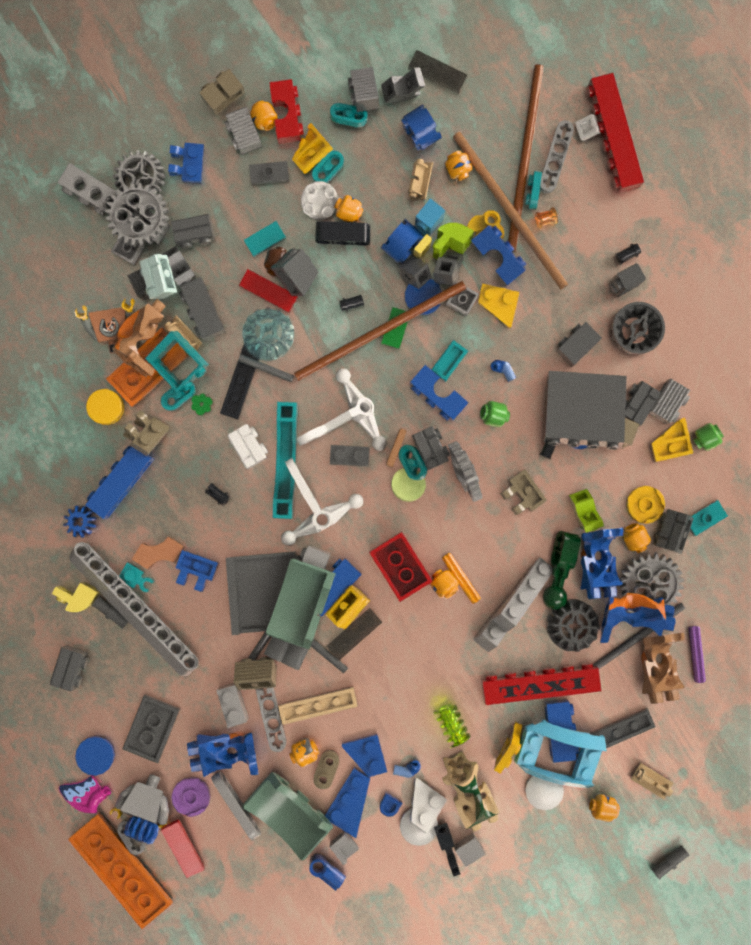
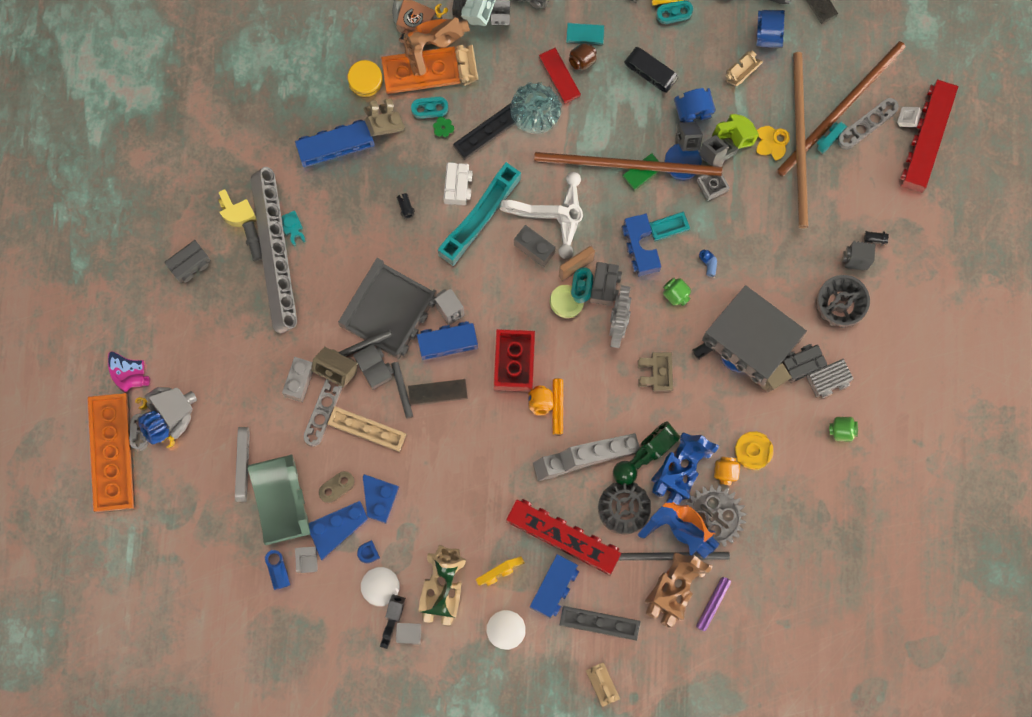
camera: 30 degrees right, 10 degrees down
blue gear [63,505,97,538] -> none
blue tile [75,736,115,776] -> none
dark grey tile [122,694,181,763] -> none
nougat tile [132,537,185,569] -> none
teal window [145,331,209,392] -> none
tile [161,819,204,878] -> none
medium lavender tile [171,777,211,817] -> none
blue plate [175,550,219,592] -> none
dark grey brick [179,277,226,341] -> none
blue hips [187,733,259,777] -> none
dark grey piece [238,354,294,382] -> none
sand green panel [266,559,336,650] -> none
dark grey torso [271,248,319,296] -> none
white piece [281,458,364,546] -> none
light orange head [289,738,319,767] -> none
white dish [301,181,338,220] -> none
yellow brick [325,585,370,629] -> none
light orange head [334,195,363,222] -> none
black pin [339,295,364,313] -> none
arm [393,760,421,778] -> none
white wing [410,778,447,834] -> none
light yellow tile [413,234,432,259] -> none
dark azure brick [414,198,445,236] -> none
clear neon green piece [433,704,471,748] -> none
light orange head [445,151,473,181] -> none
blue arch [471,225,527,285] -> none
yellow wing [478,283,520,329] -> none
medium azure wedge [514,720,607,788] -> none
clear orange bush [535,207,558,229] -> none
dark grey brick [556,322,602,367] -> none
lime brick [569,489,604,533] -> none
light orange head [589,794,620,822] -> none
yellow wing [650,418,693,462] -> none
dark grey brick [655,509,694,554] -> none
teal plate [690,500,728,536] -> none

